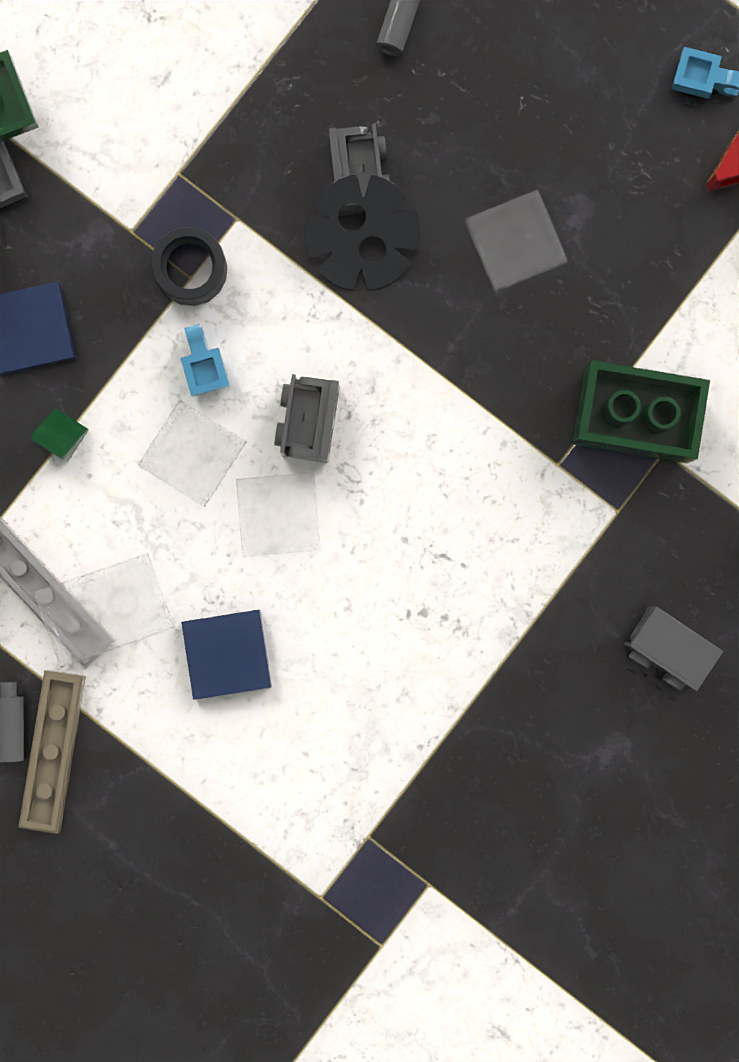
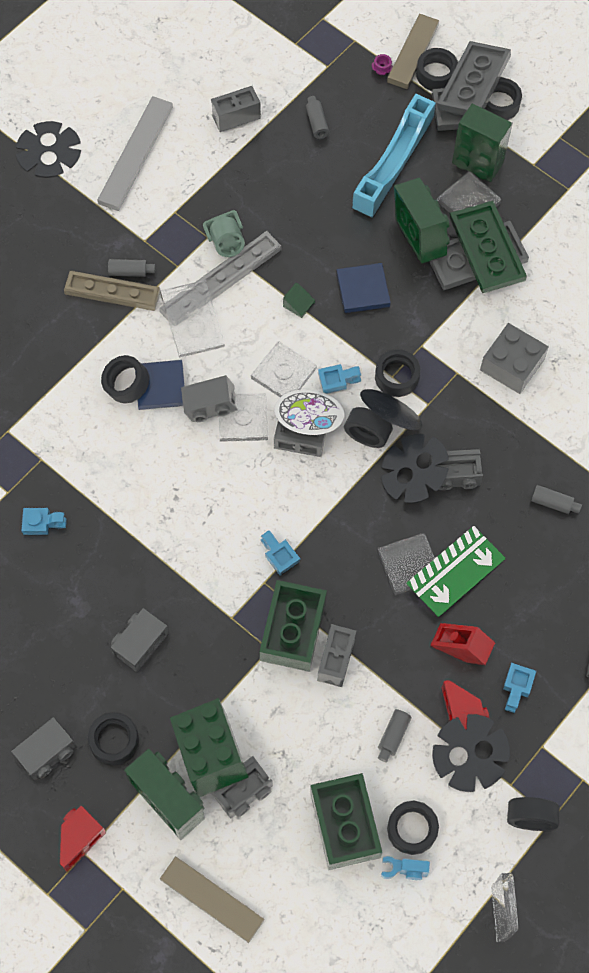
camera: 90 degrees right, 20 degrees down
none -> dark azure plate [21,508,66,535]
none -> black tyre [101,355,150,404]
none -> dark grey hinge [181,375,238,422]
none -> dark azure plate [261,530,300,575]
none -> sticker [274,389,344,435]
none -> dark grey hinge [317,624,356,688]
none -> black tyre [343,407,393,448]
none -> black sticker [360,389,422,430]
none -> green sticker [406,526,505,617]
none -> red slope [431,623,495,665]
none -> dark grey brick [480,323,549,394]

